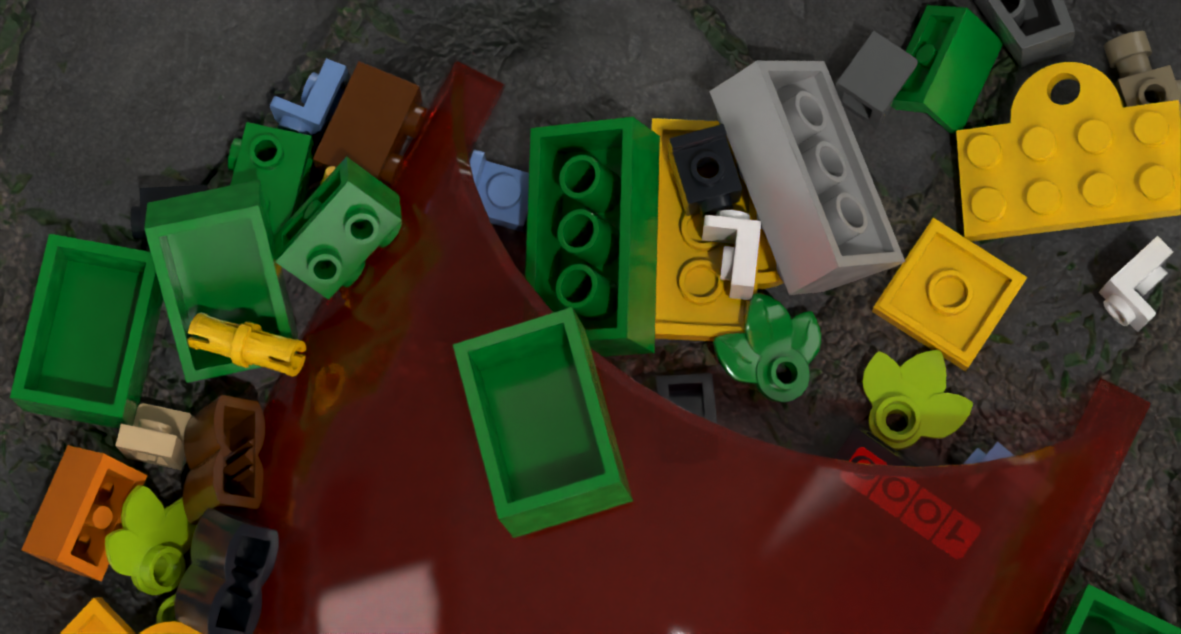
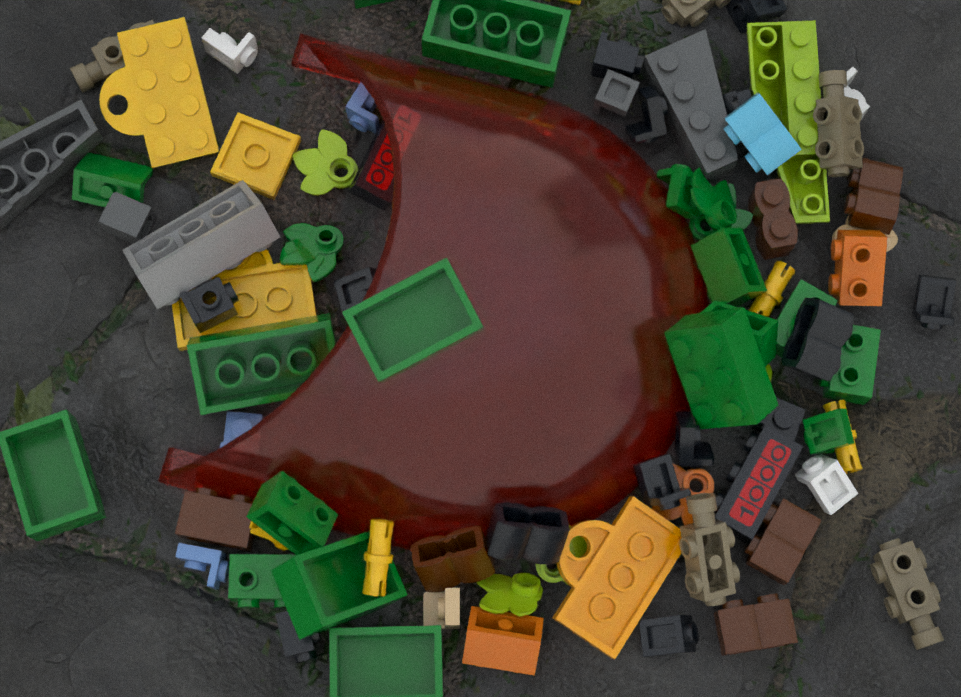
camera: 105 degrees left, 0 degrees up
white bracket [702,210,761,300] -> none

